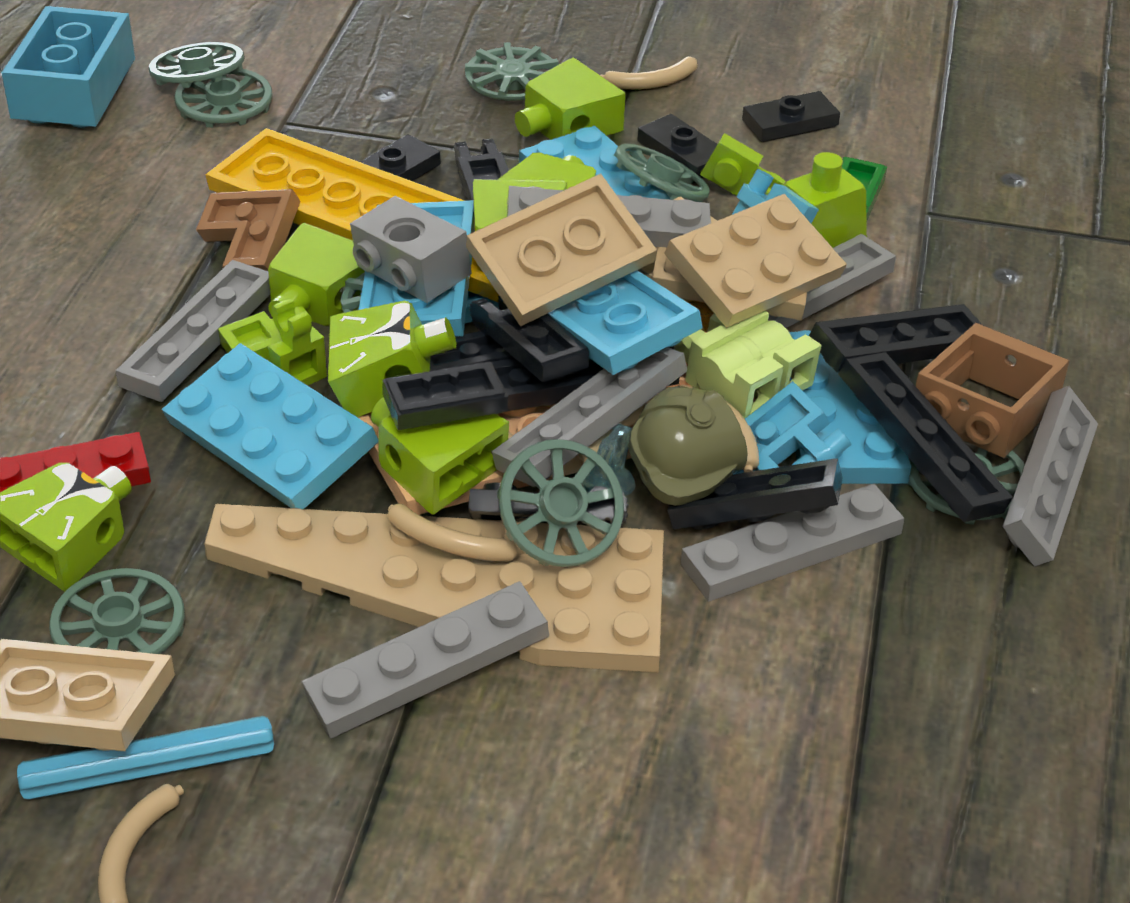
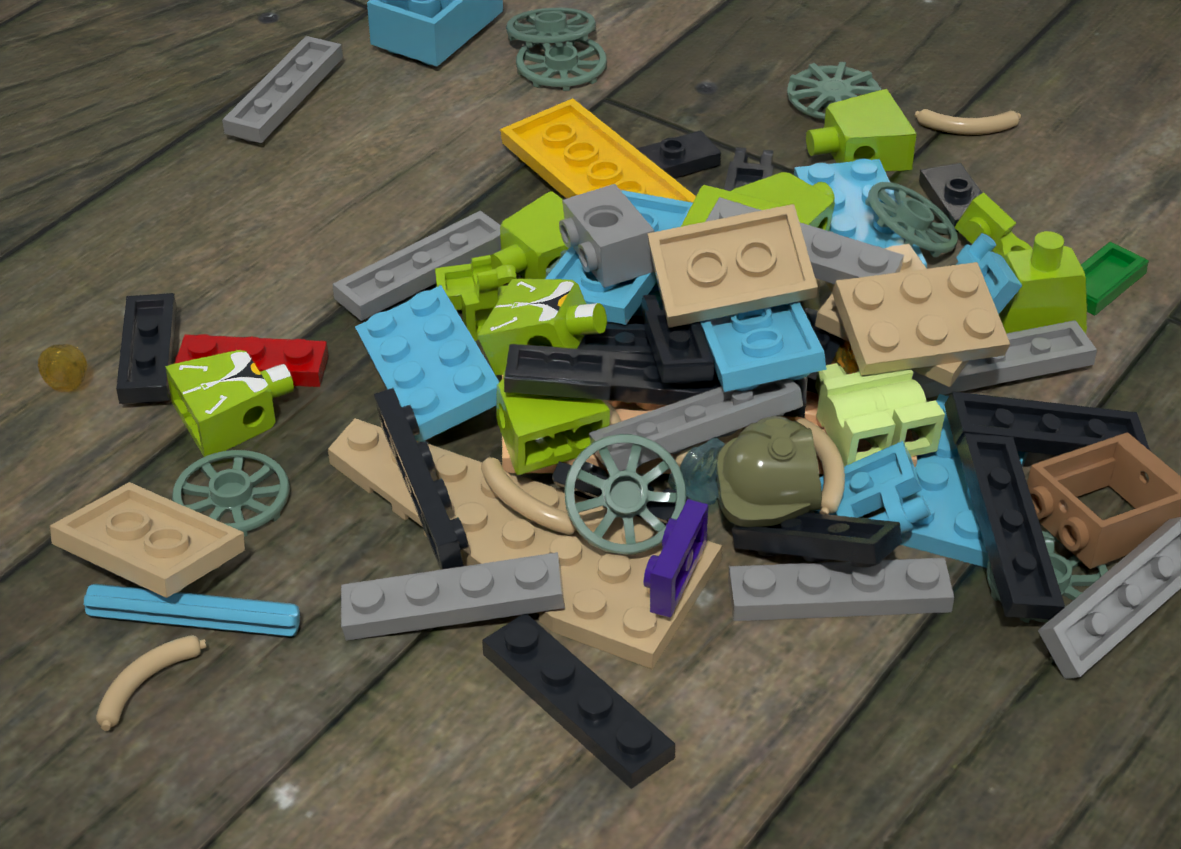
camera: 25 degrees right, 0 degrees up
medium nougat plate [196,189,300,271] -> none
black plate [742,91,840,142] -> none
none -> black plate [374,388,469,570]
none -> black plate [482,614,675,789]
none -> dark purple plate [643,499,708,618]

